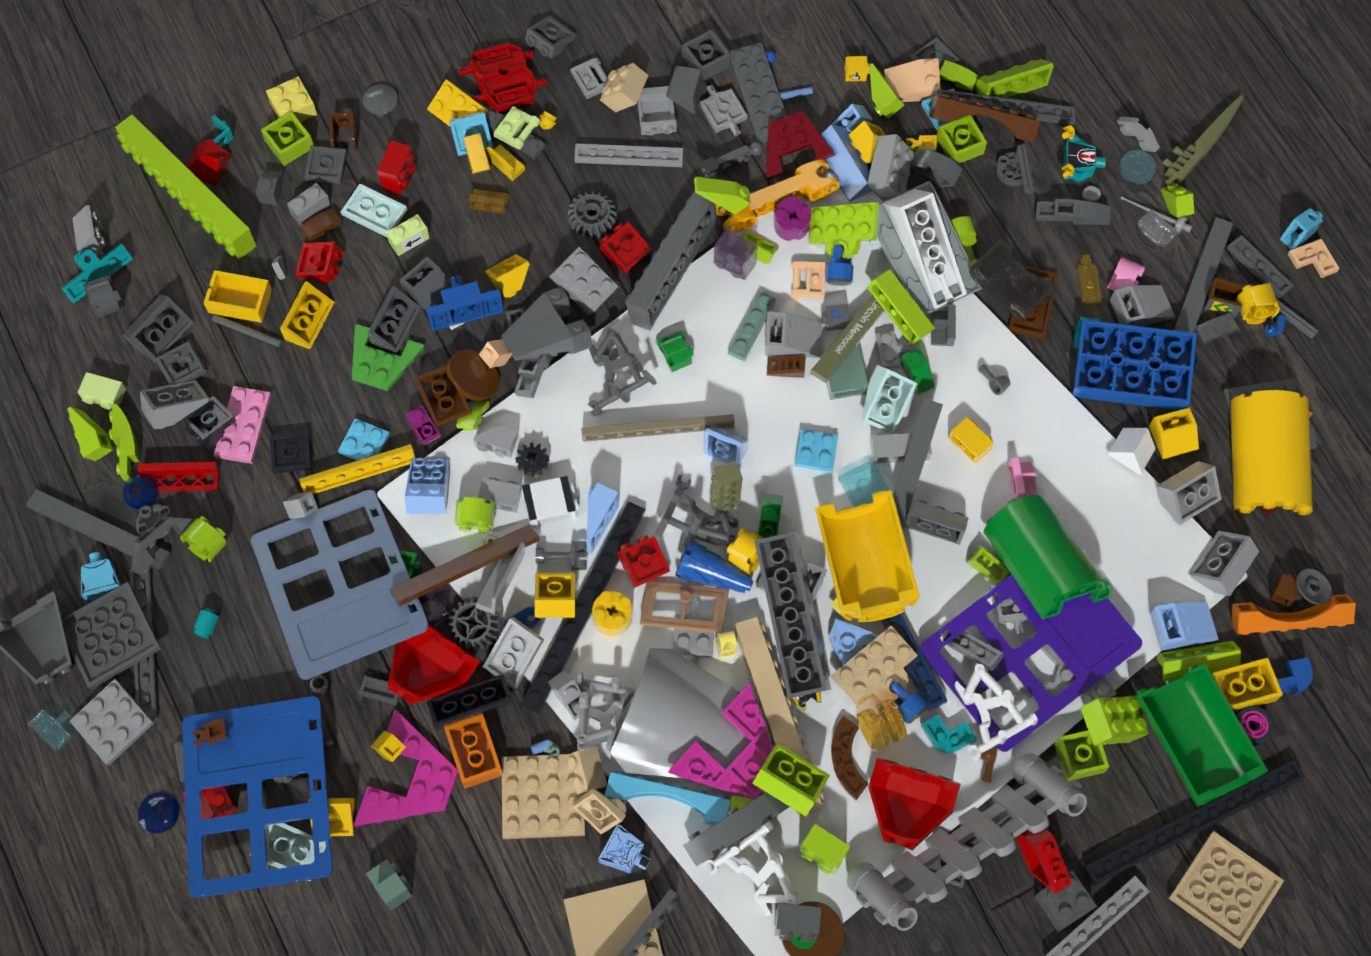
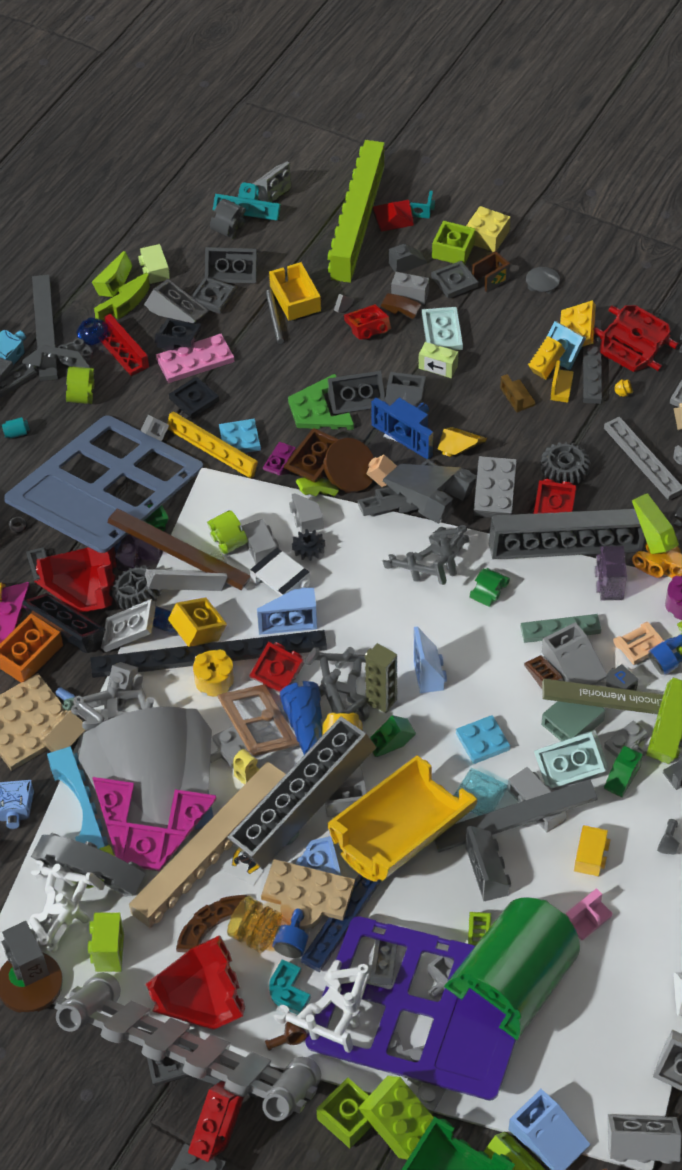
camera: 60 degrees right, 15 degrees down
yellow slope [280,281,335,349] -> none
red brick [377,140,416,195] -> none
light blue slope [405,458,450,514] -> none
yellowish green plate [494,107,540,149] -> none
dark grey bar [536,541,587,570] -> none
tan slope [572,788,626,834] -> none
dark tan tile [581,414,735,442] -> none
lime slope [737,230,779,265] -> none
lime brick [752,743,830,816] -> none

